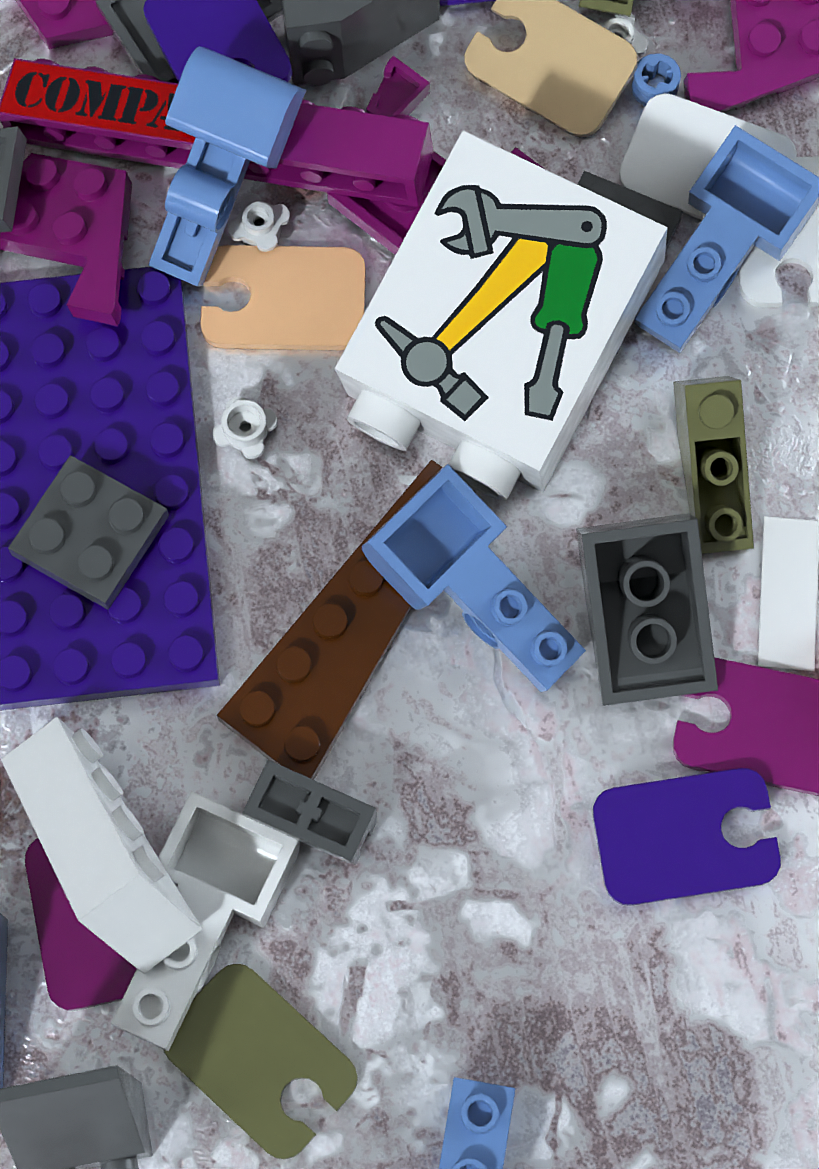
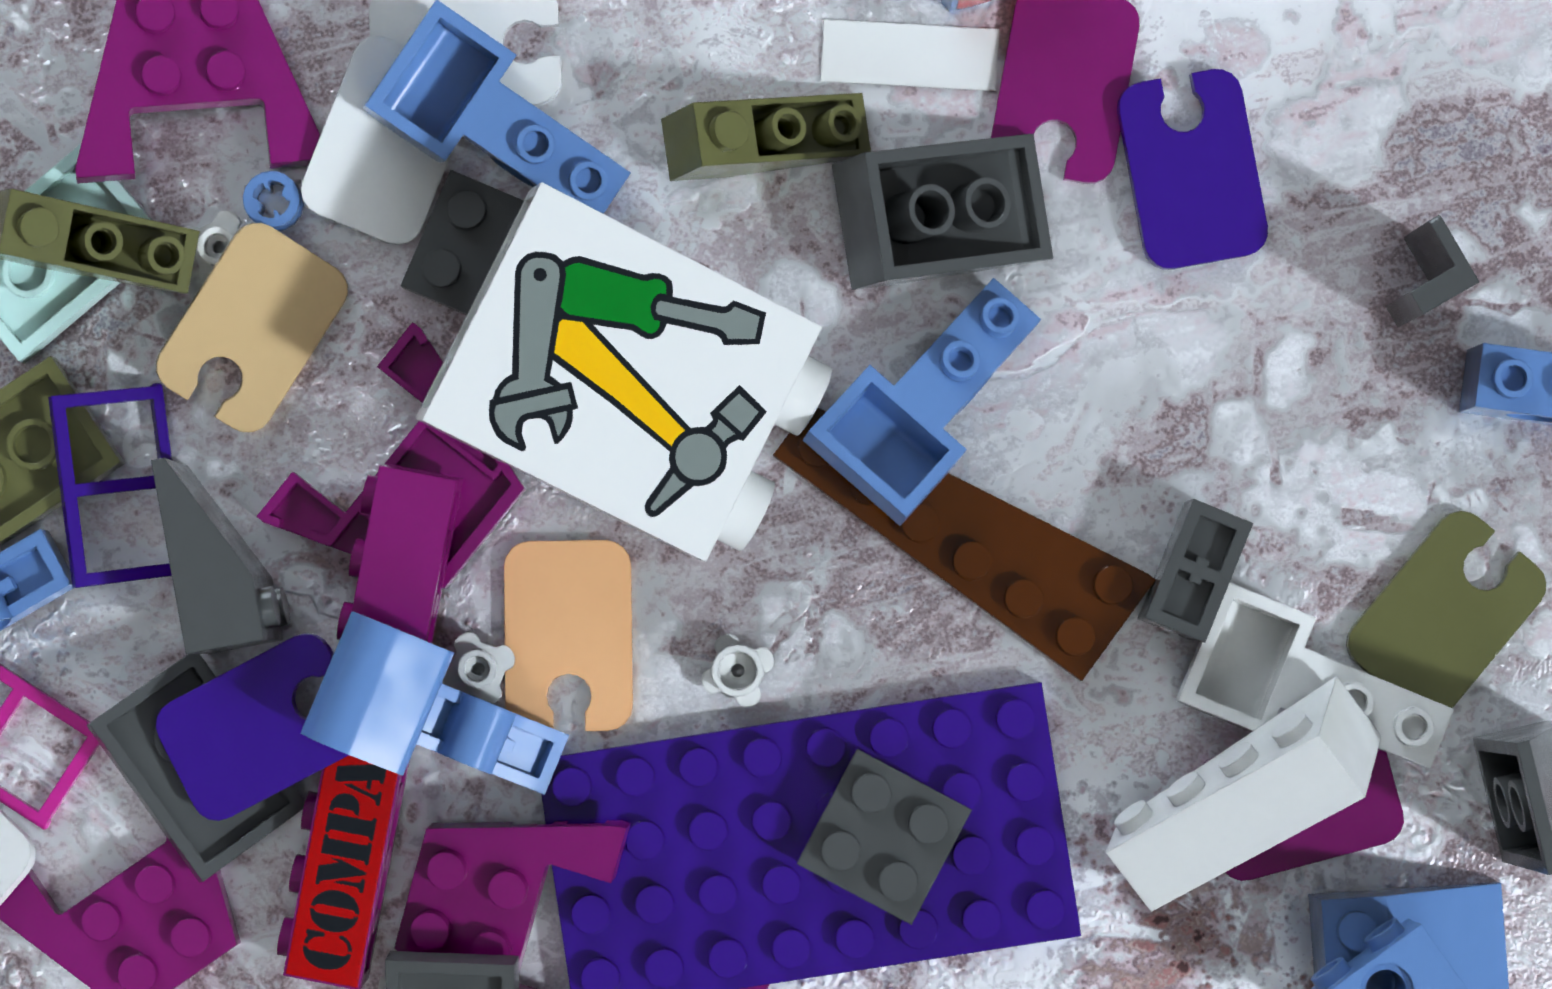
camera: 95 degrees left, 15 degrees up
none -> dark grey panel [1385,215,1480,327]

